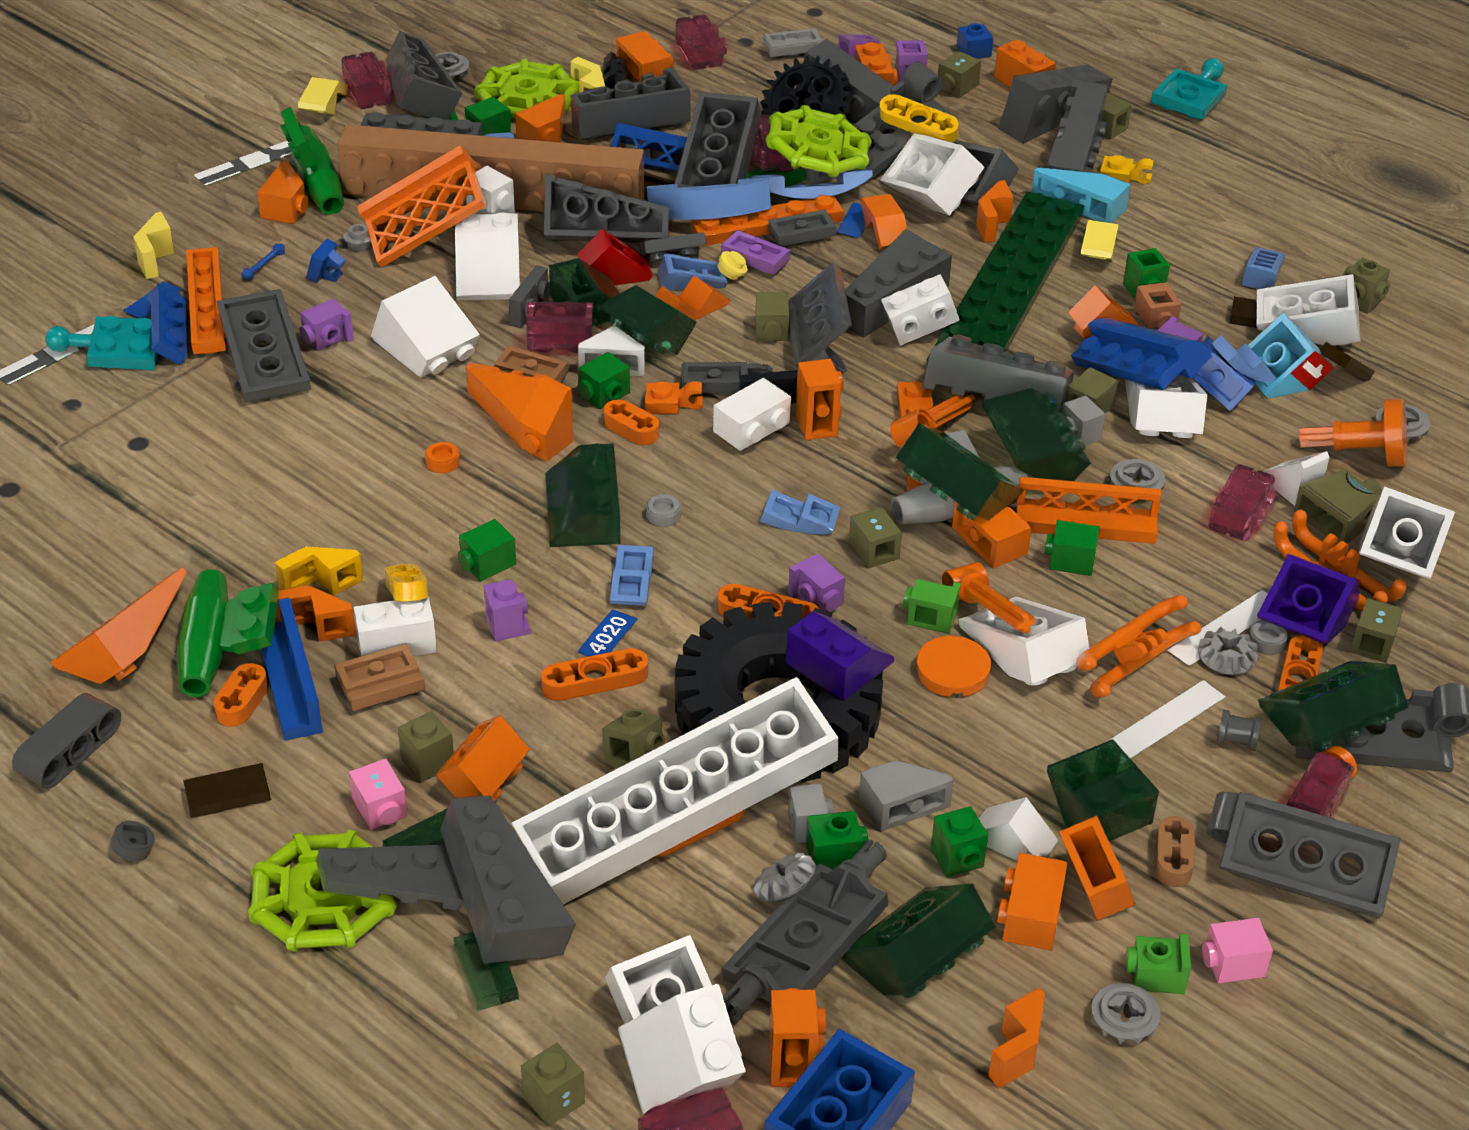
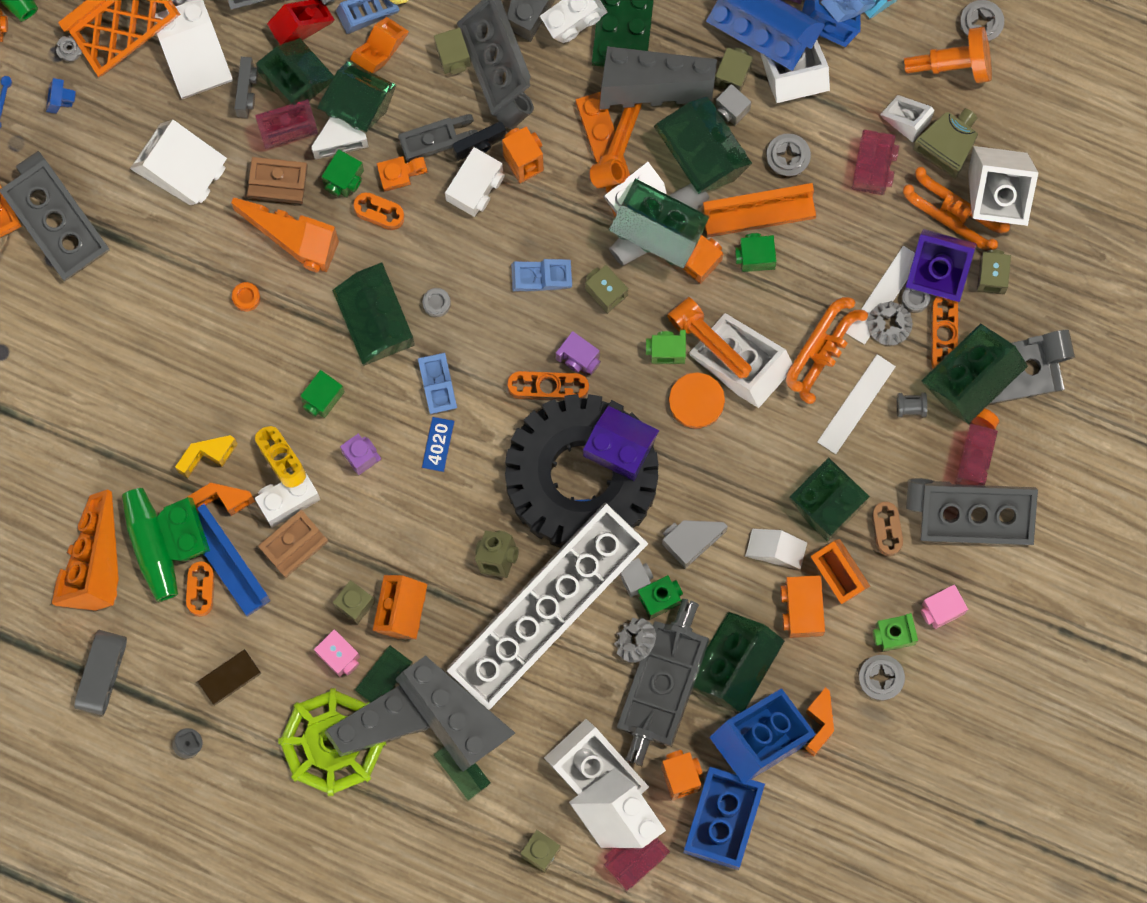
camera: 15 degrees left, 35 degrees up
medium lavender brick [300,298,354,351] -> none
orange beam [541,648,648,701] -> none
green brick [931,806,988,877] -> none
none -> blue brick [709,688,816,784]

